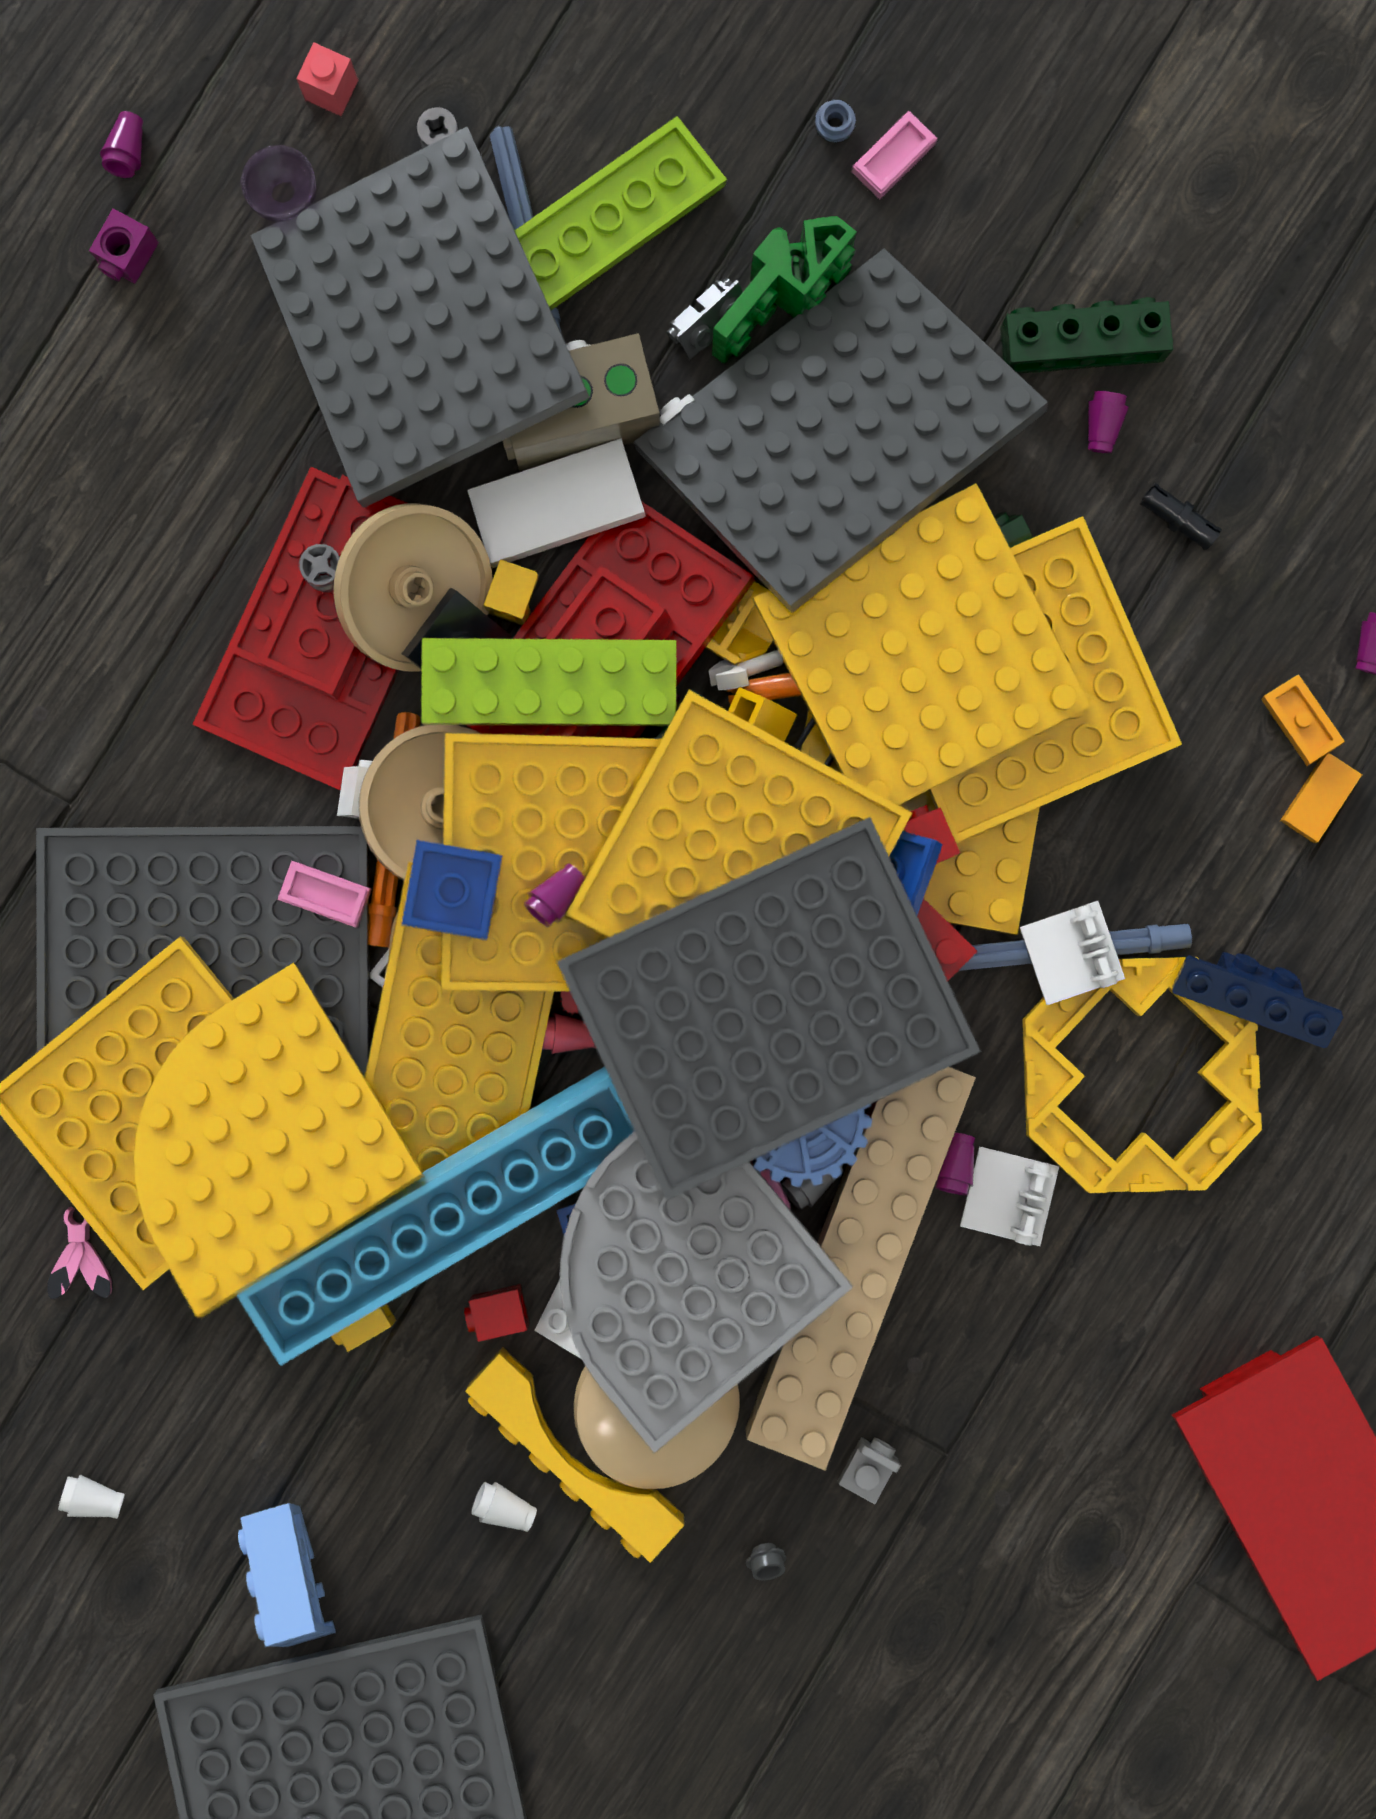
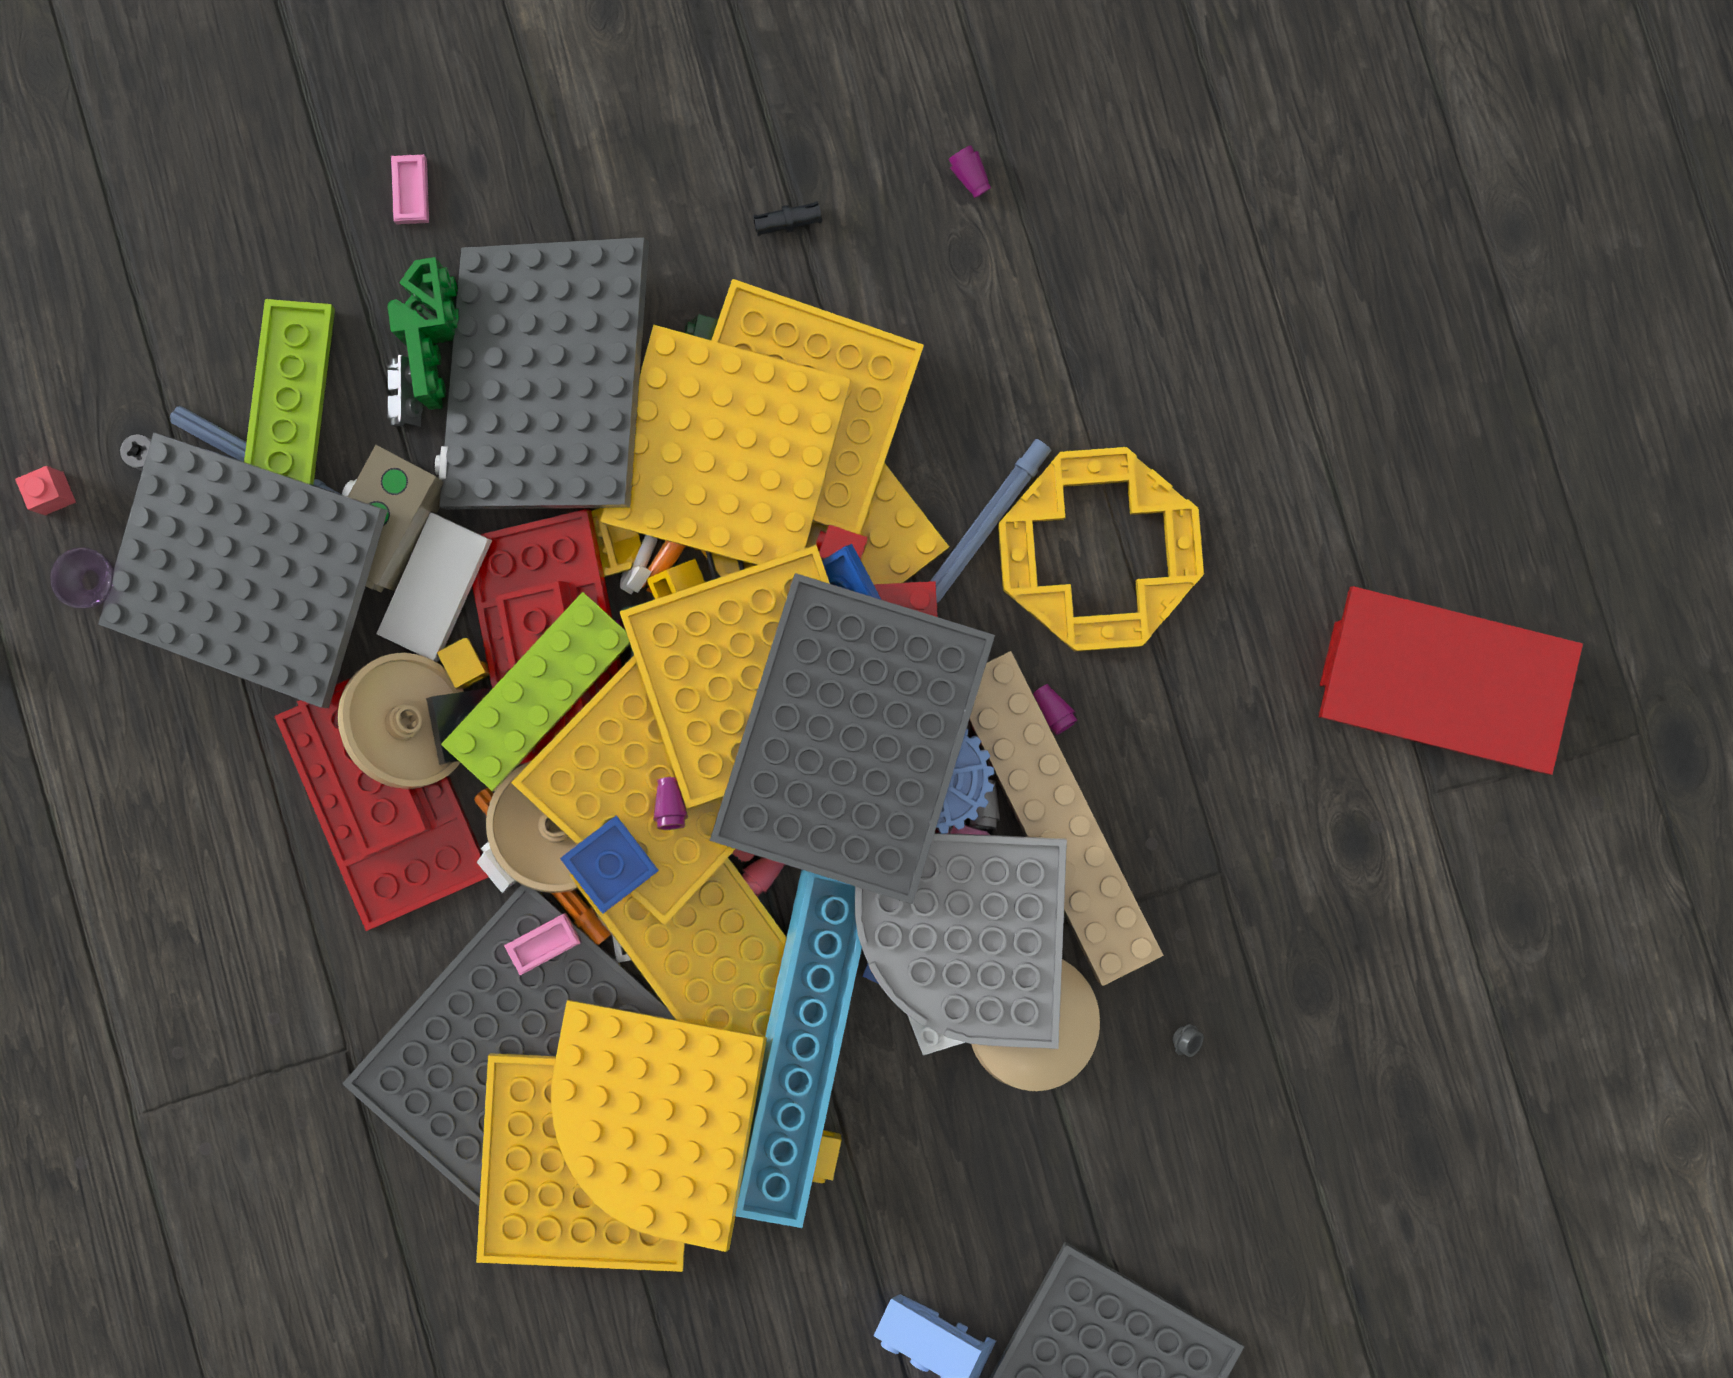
camera: 40 degrees left, 0 degrees up
bright pink piece [47,1206,112,1299] -> none
magenta brick [89,208,159,284] -> none
flat silver wheel [299,544,340,592] -> none
red brick [464,1284,530,1342] -> none
yellow arch [465,1347,684,1563] -> none
white cone [472,1482,537,1532] -> none
sand blue plate [815,100,856,142] -> none
light grey bracket [837,1437,901,1504] -> none
white hinge [960,1146,1059,1246] -> none
dark green brick [1000,297,1173,374] -> none
white hinge [1020,901,1125,1005] -> none
magenta cone [1088,391,1129,454] -> none
dark blue bracket [1172,952,1343,1048] -> none
light orange plate [1261,674,1345,766] -> none
light orange tile [1280,753,1362,843] -> none

